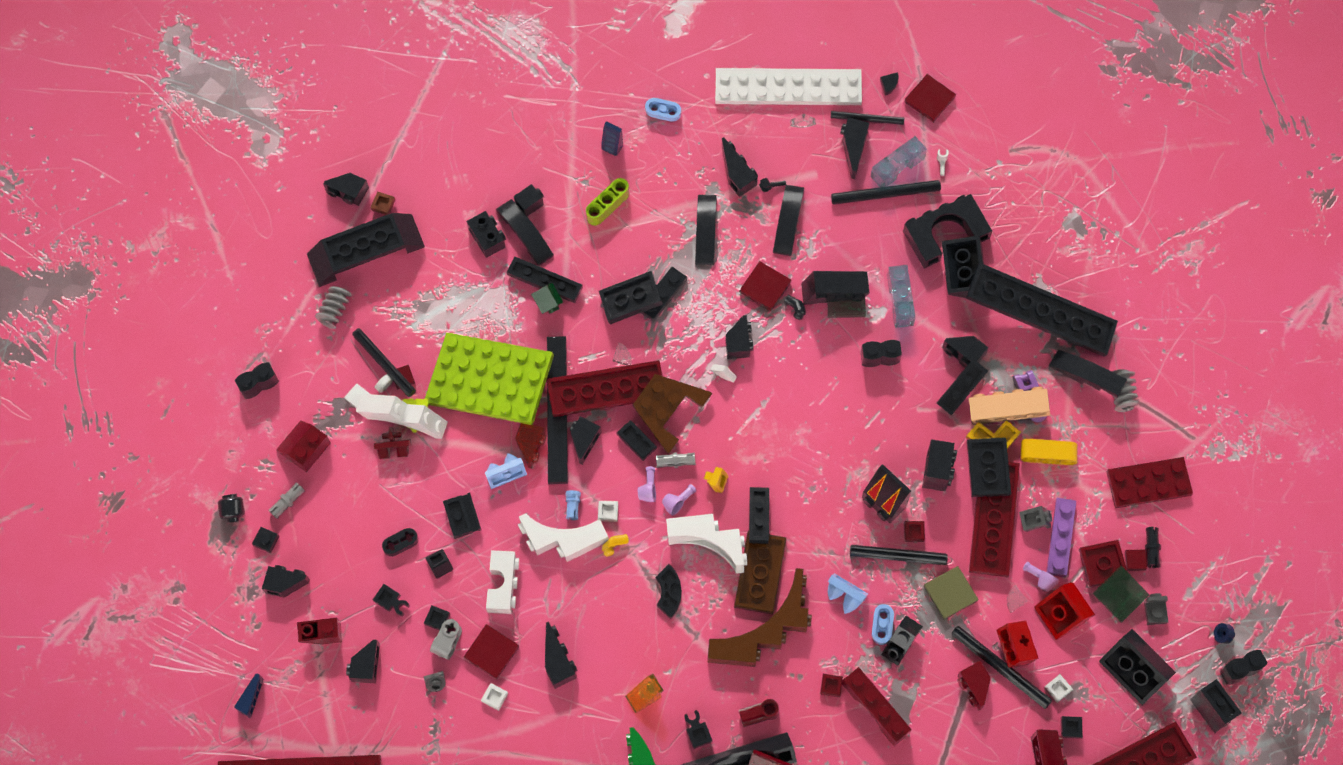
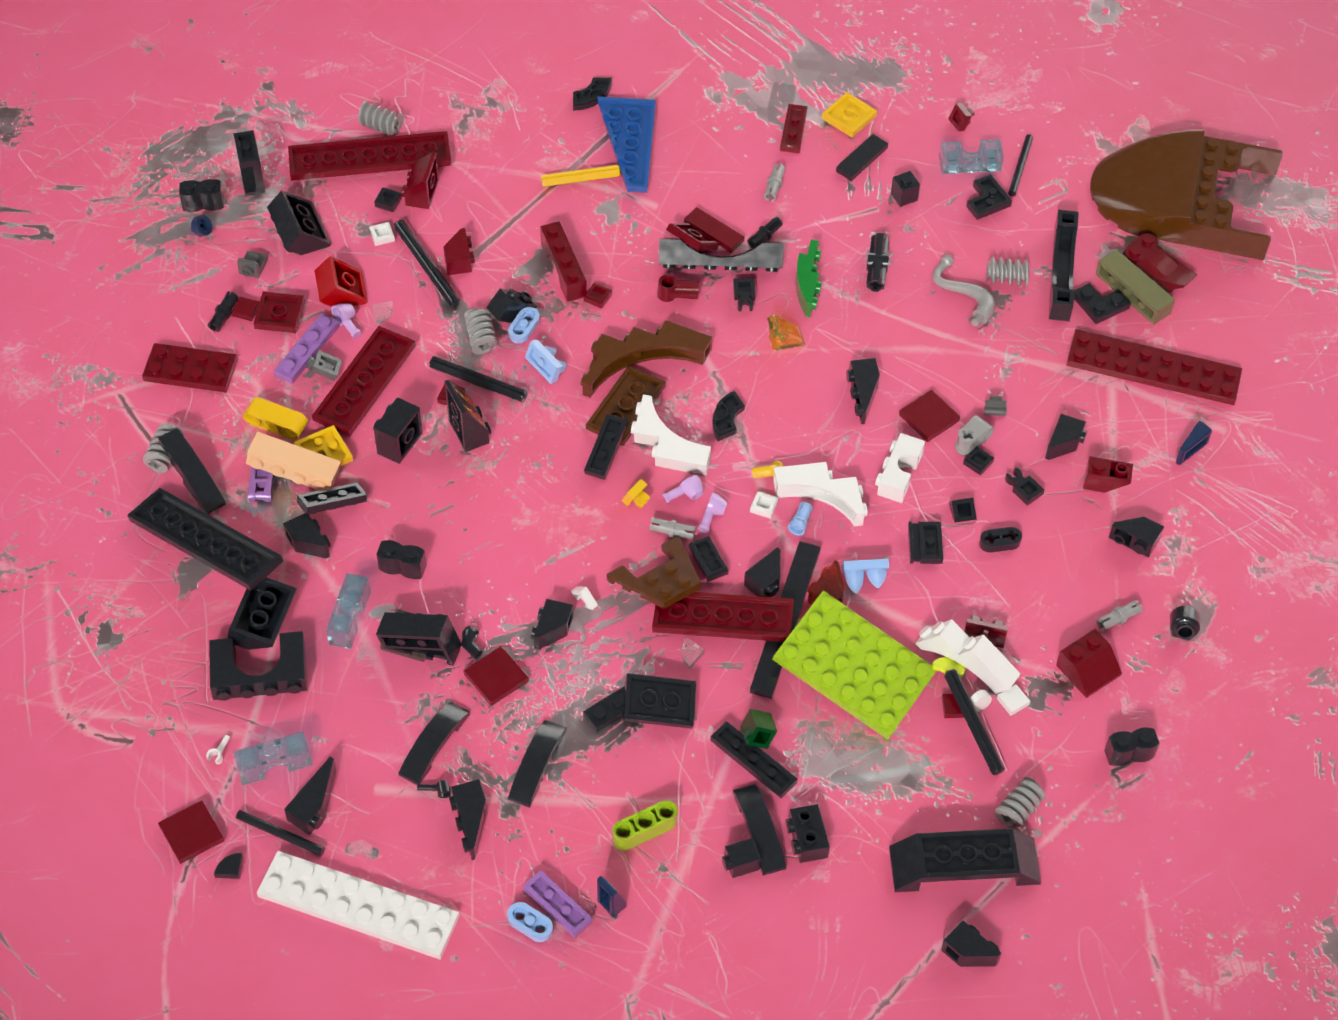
camera: 165 degrees left, 15 degrees down
black plate [252,527,279,553] -> none
copper plate [370,191,395,215] -> none
white tile [481,683,509,711] -> none
black axle [831,180,941,204] -> none
olive tile [924,566,979,620] -> none
black tile [966,438,1011,497] -> none
red brick [996,621,1039,668] -> none
clear green tile [1092,566,1149,623] -> none
none -> light grey piece [464,308,497,355]
none -> medium lavender plate [523,870,592,938]

